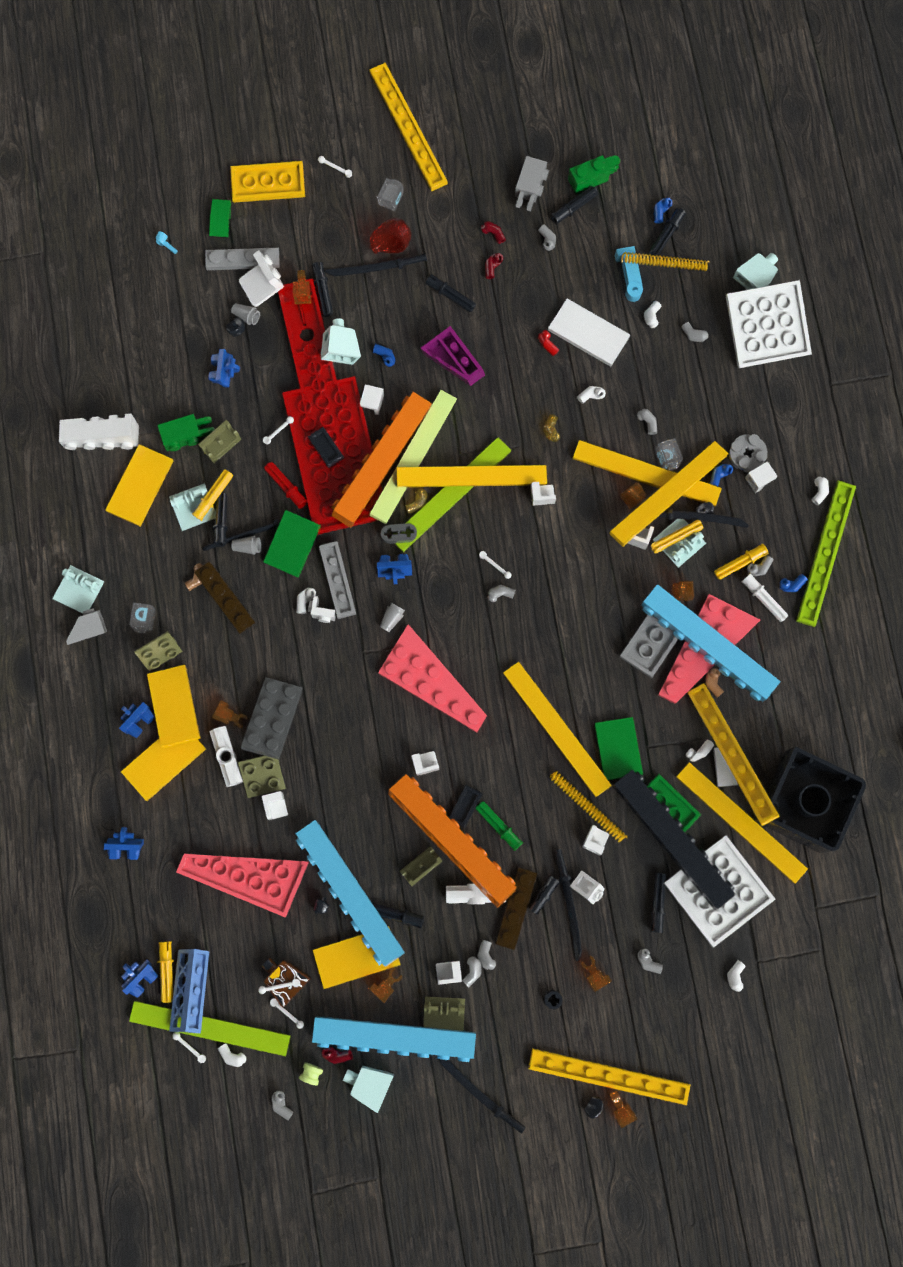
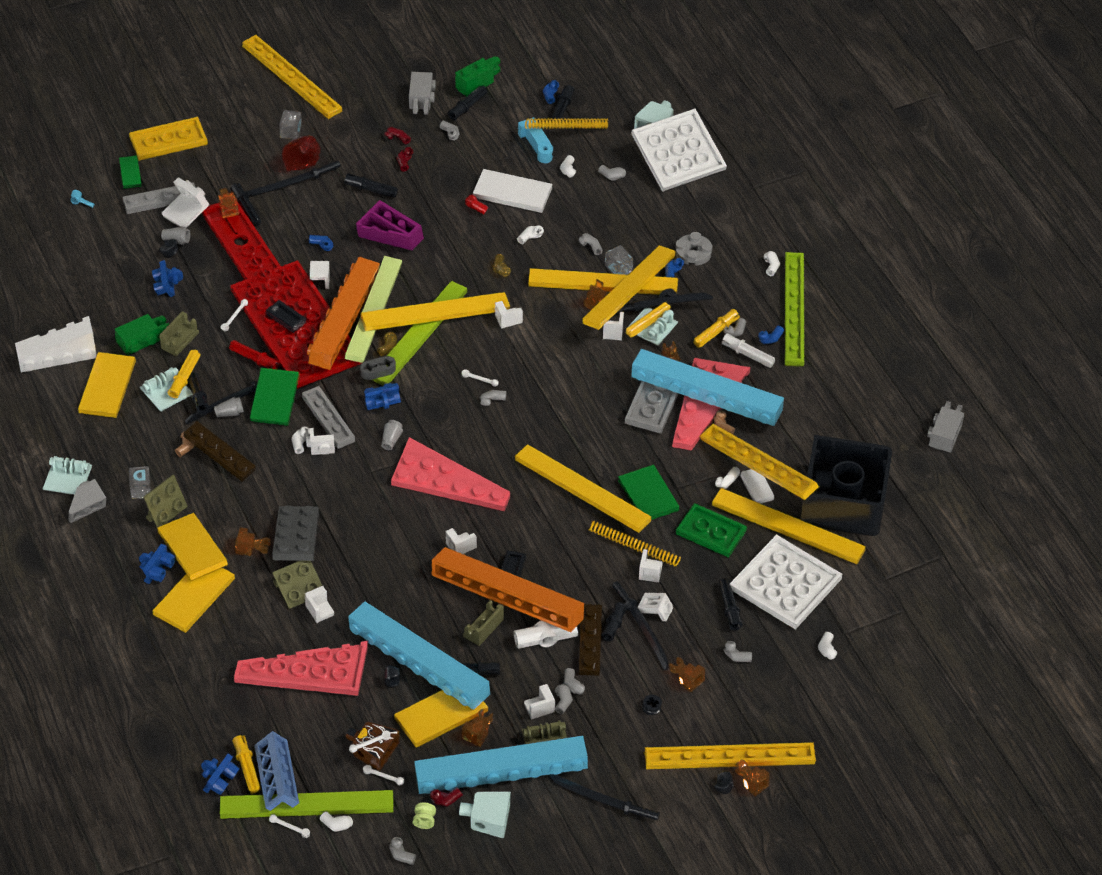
camera: 15 degrees left, 30 degrees down
blue hips [104,827,144,860] -> none
white piece [209,726,243,787] -> none
white hinge [318,156,352,178] -> none
light aqua torso [321,319,361,365] -> none
green axle [476,801,524,851] -> none
black brick [613,770,736,910] -> none
white panel [745,461,777,493] -> none

